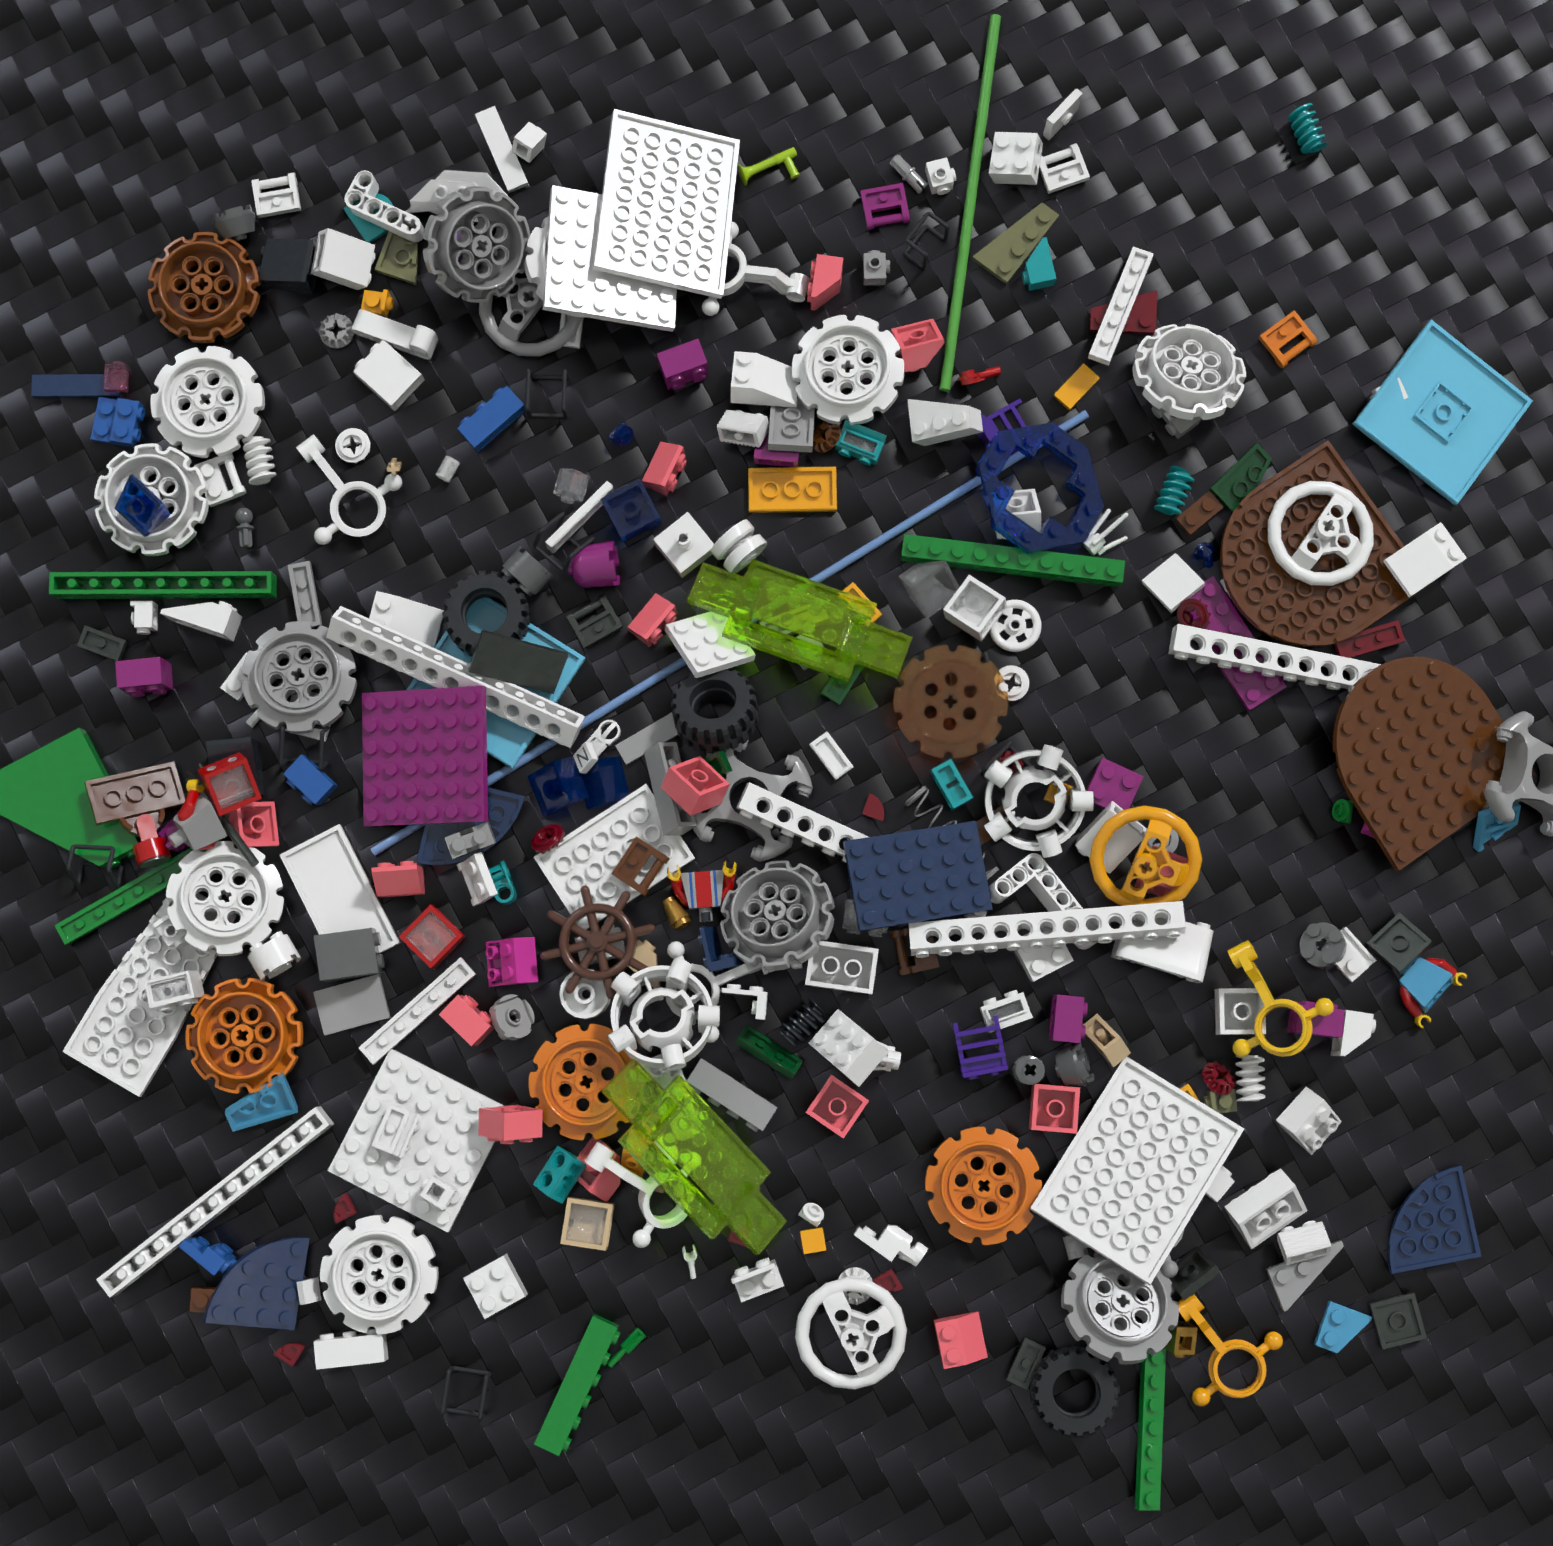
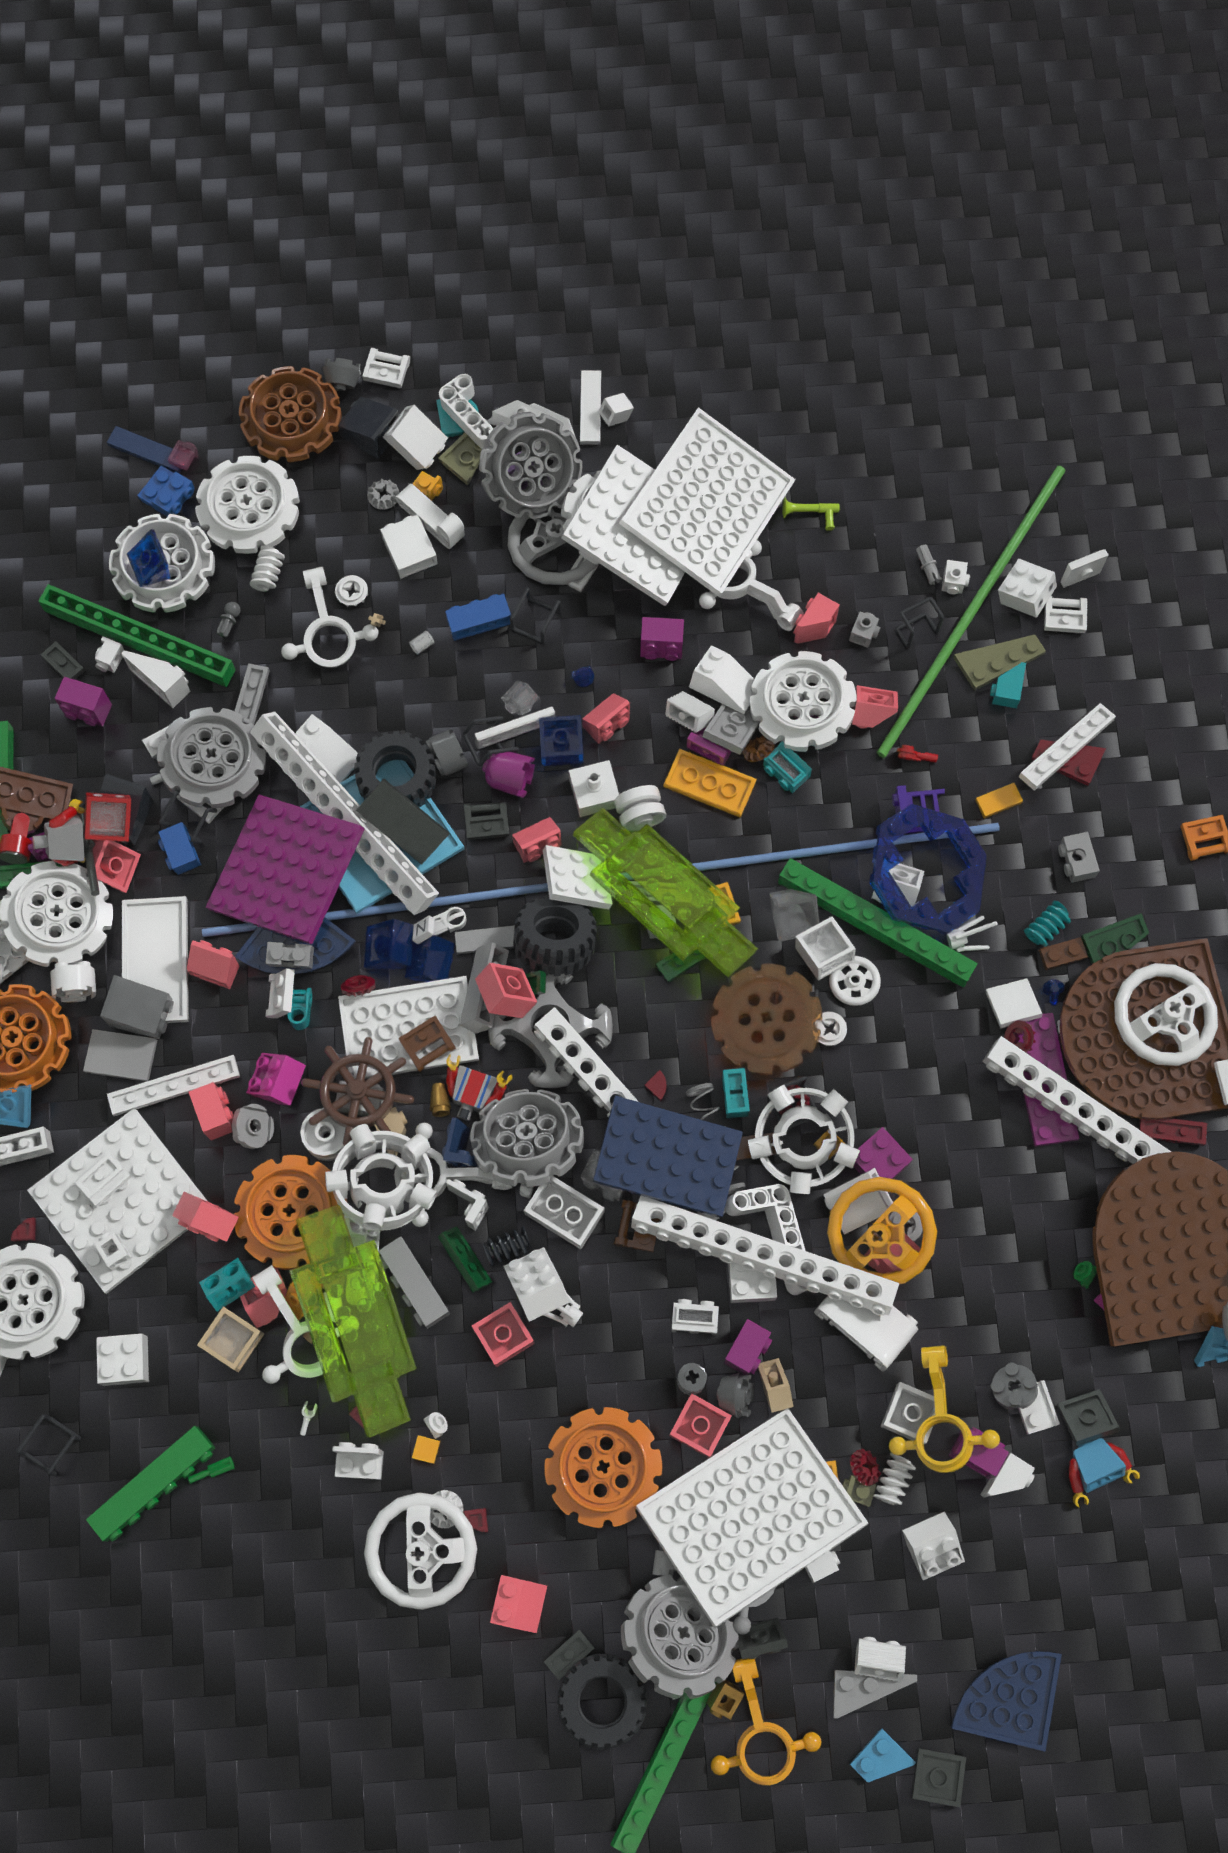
camera: 20 degrees right, 10 degrees down
white plate [194,453,247,507] -> none
piece [399,904,466,969] -> none
white tile [809,732,853,781] -> none
white plate [854,1224,928,1267] -> none
magenta plate [860,183,910,230] -> none
white wedge [908,399,983,446] -> none
dark purple plate [953,1015,1008,1080] -> none
white piece [1133,324,1246,420] -> none
white slope [1225,1168,1307,1249] -> none

